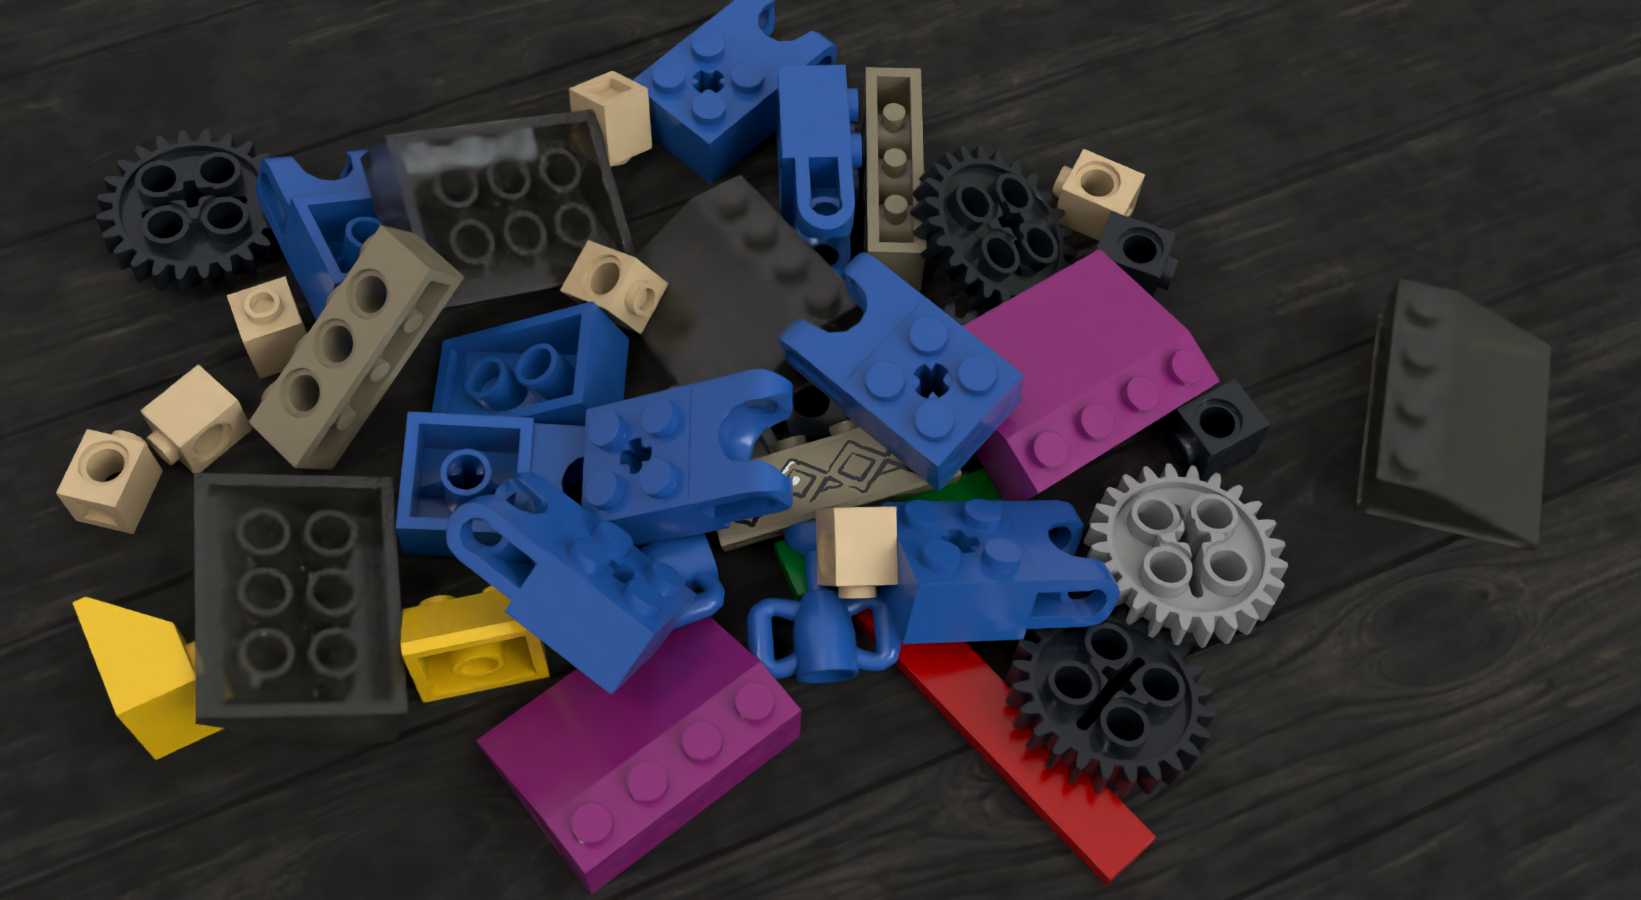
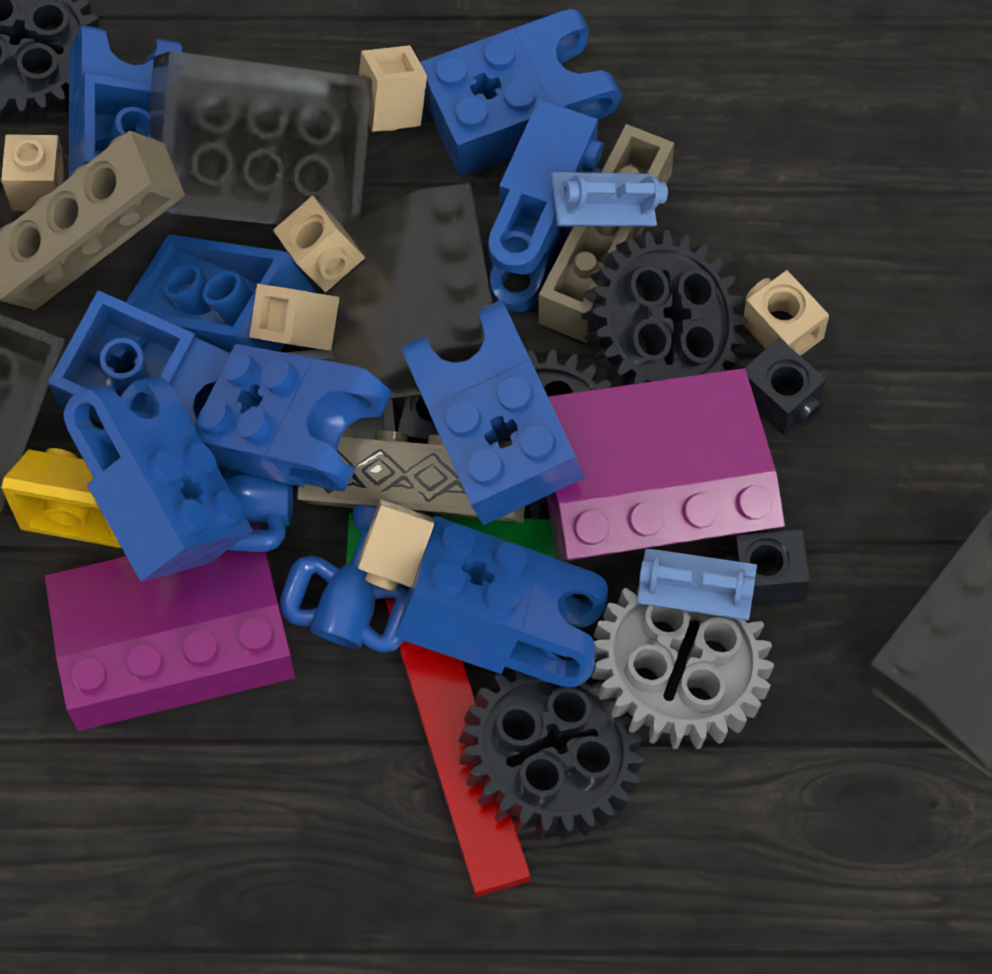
camera: 30 degrees right, 5 degrees up
none -> tan brick [249,284,340,351]
none -> medium blue hinge [551,172,668,227]
none -> medium blue hinge [637,548,757,620]

